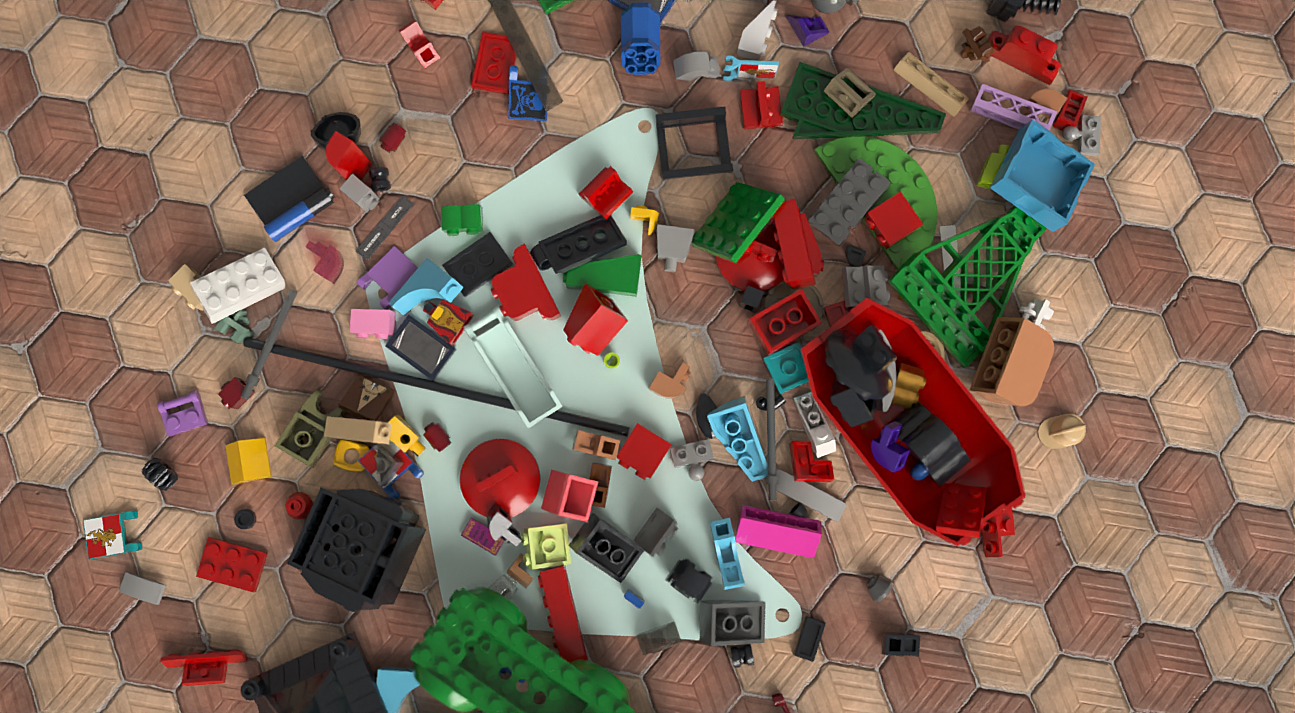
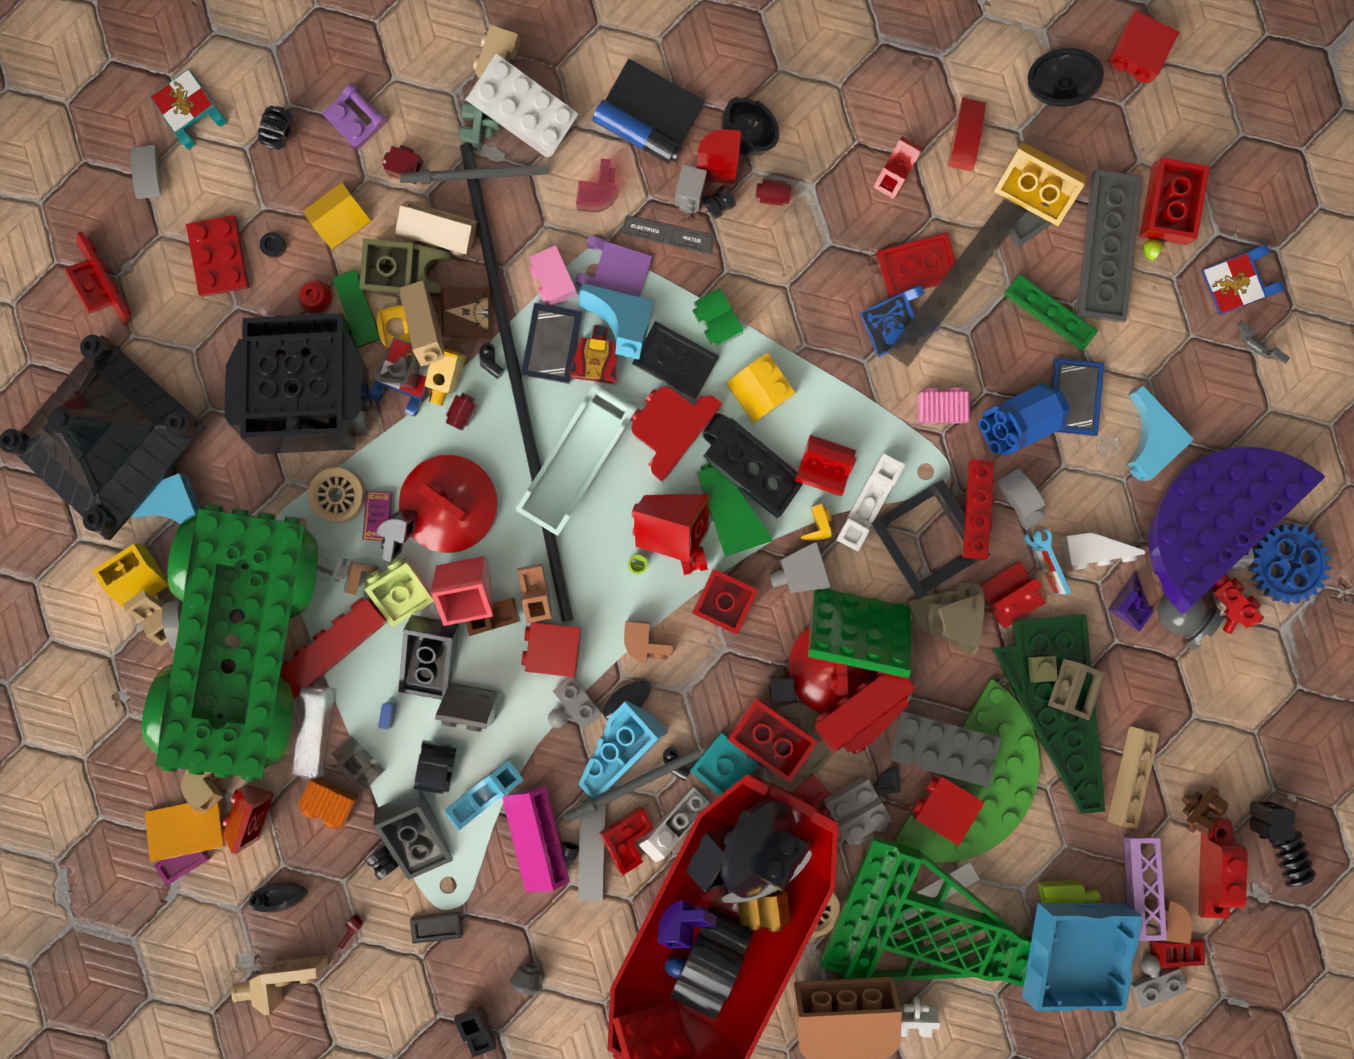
camera: 60 degrees right, 5 degrees up
none -> clear slope [293,684,338,781]
none -> orange brick [297,777,358,829]
none -> tan wheel [308,468,366,522]
none -> green tile [333,270,380,348]
none -> brick [395,201,478,256]
none -> black arm [479,343,505,379]
none -> red wheel [680,546,708,576]
none -> red brick [692,568,758,635]
none -> yellow slope [726,353,796,423]
none -> white slope [836,453,905,551]
none -> dark tan piece [907,582,984,656]
none -> bright pink brick [917,388,970,424]
none -> red bracket [962,459,994,560]
none -> olive plate [1028,655,1057,682]

